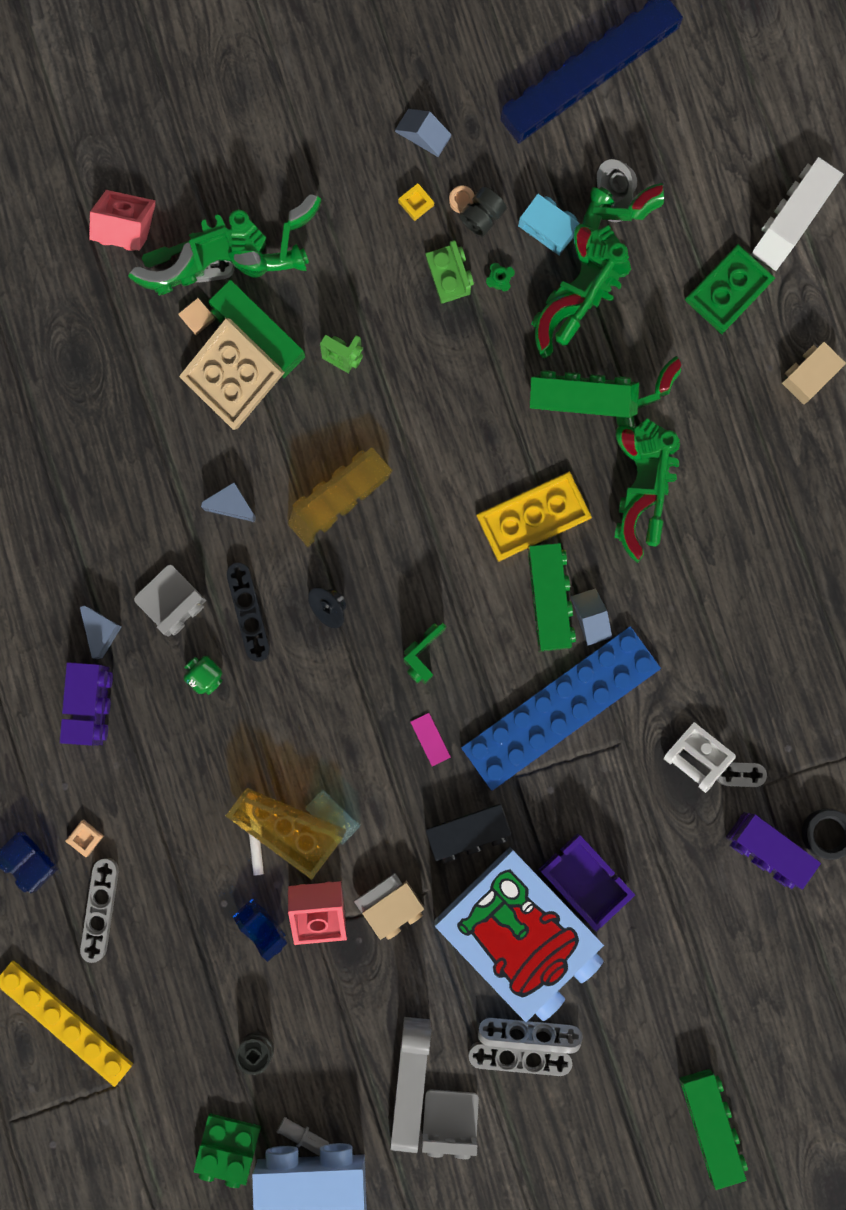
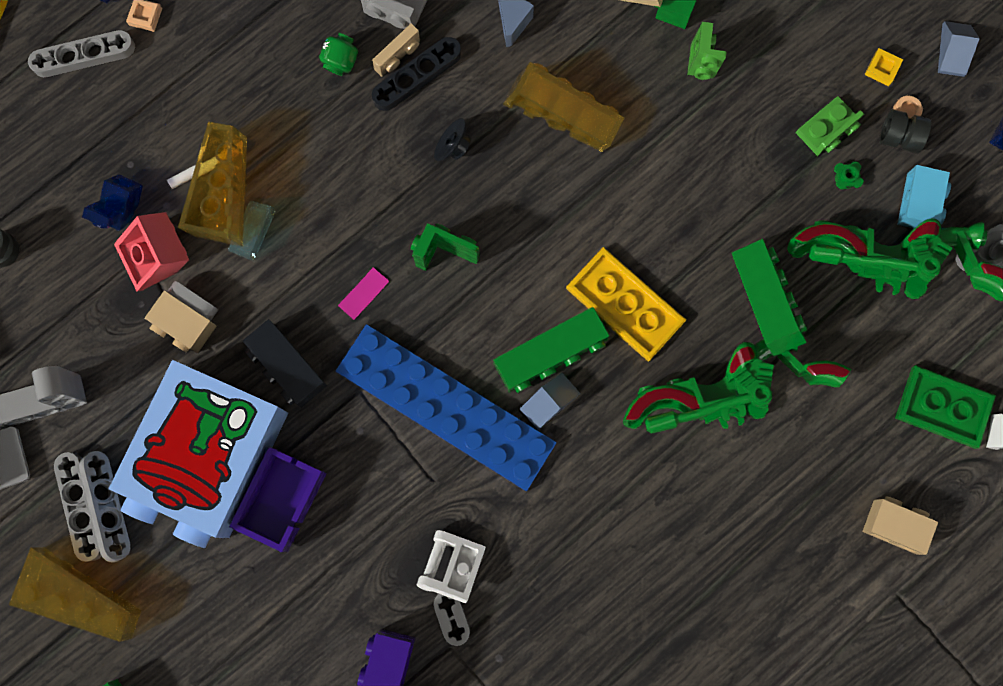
camera: 70 degrees right, 5 degrees down
none -> clear yellow wedge [9,547,141,642]
none -> tan plate [372,24,420,77]

